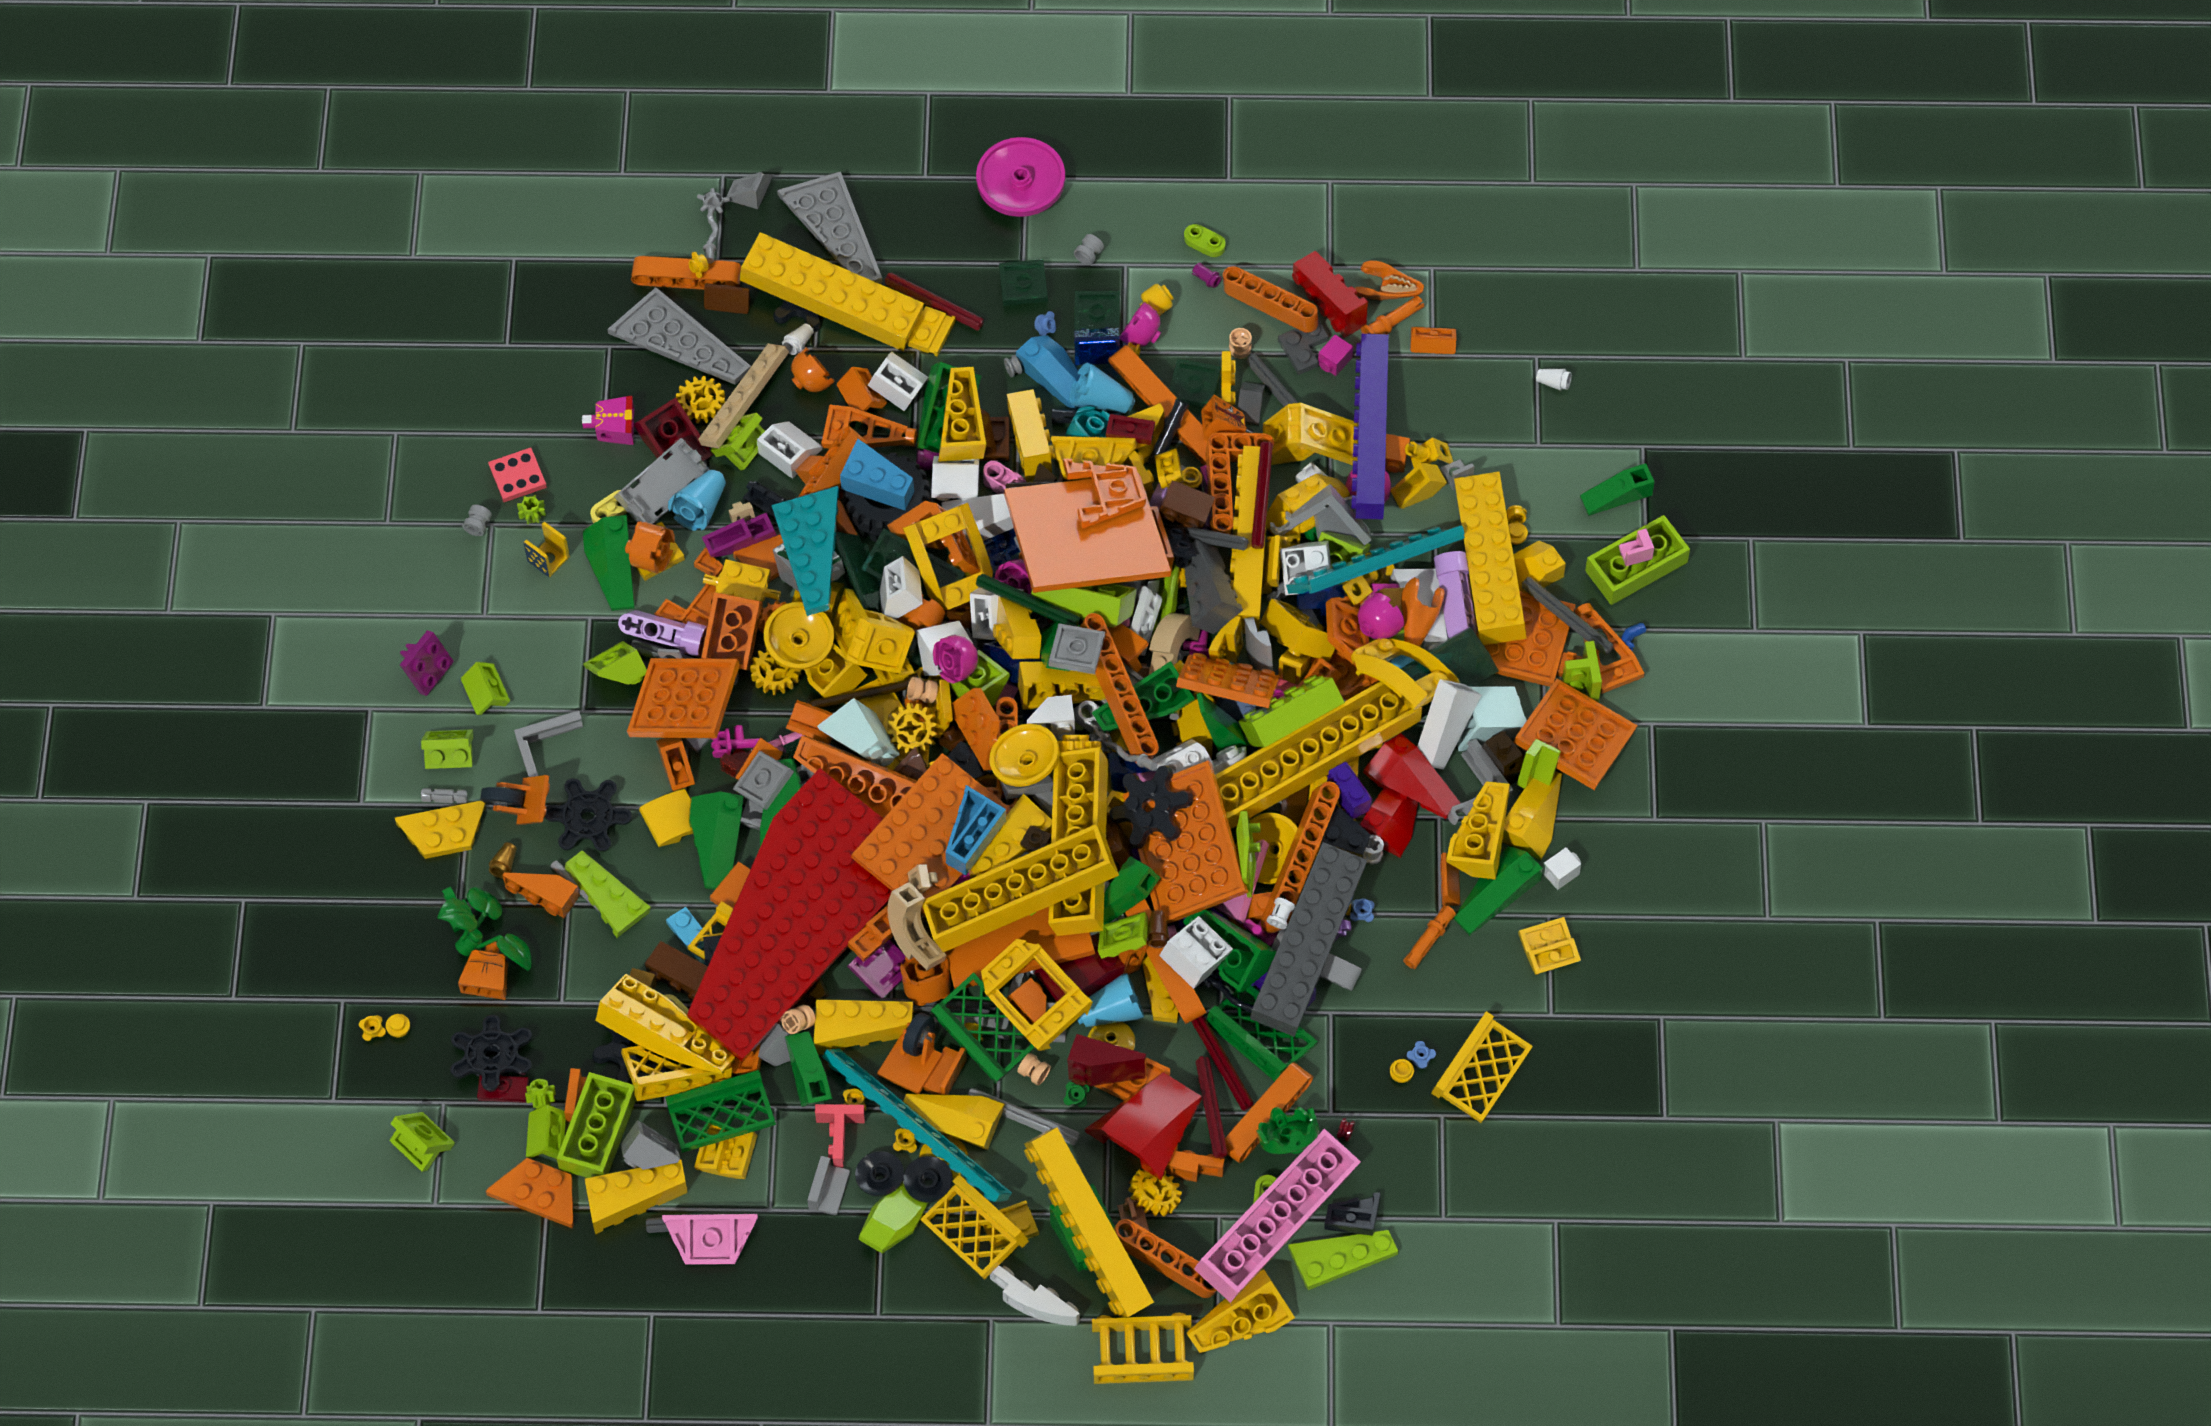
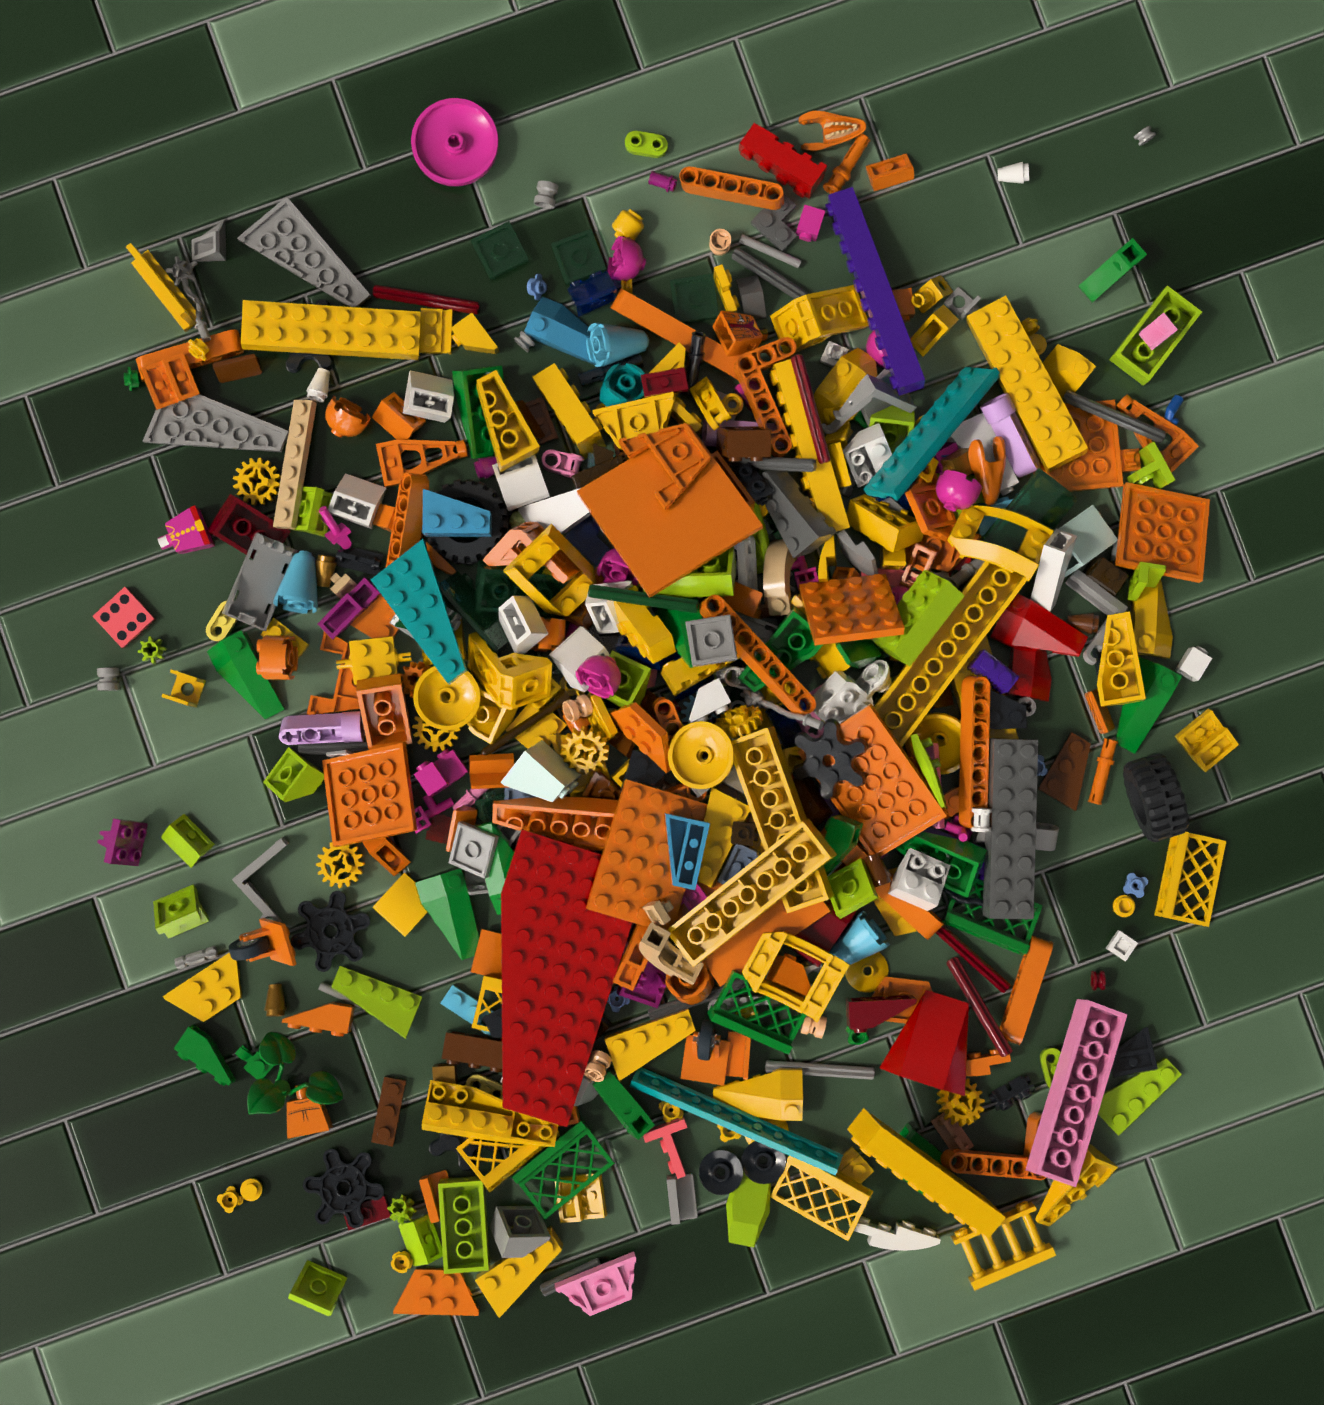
camera: 20 degrees left, 25 degrees up
green plate [1256,1107,1319,1154] -> none
none -> green plate [124,367,139,391]
none -> yellow fence [126,243,203,332]
none -> orange slope [140,352,200,410]
none -> green slope [174,1024,235,1086]
none -> pearl gold cone [315,555,337,587]
none -> yellow gear [316,842,365,888]
none -> dark pink arm [319,506,351,549]
none -> reddish brown plate [371,1076,407,1147]
none -> yellow plate [391,1251,413,1273]
none -> dark pink brick [414,749,469,796]
none -> yellow slope [451,313,499,354]
none -> medium blue plate [607,986,630,1012]
none -> light grey bar [739,234,802,268]
none -> black hinge [988,1075,1035,1111]
none -> reddish brown wing [1037,732,1091,811]
none -> reddish brown cone [1067,613,1099,634]
none -> white tile [1106,930,1138,961]
none -> black tyre [1123,753,1189,842]
none -> light grey bush [1134,125,1156,146]

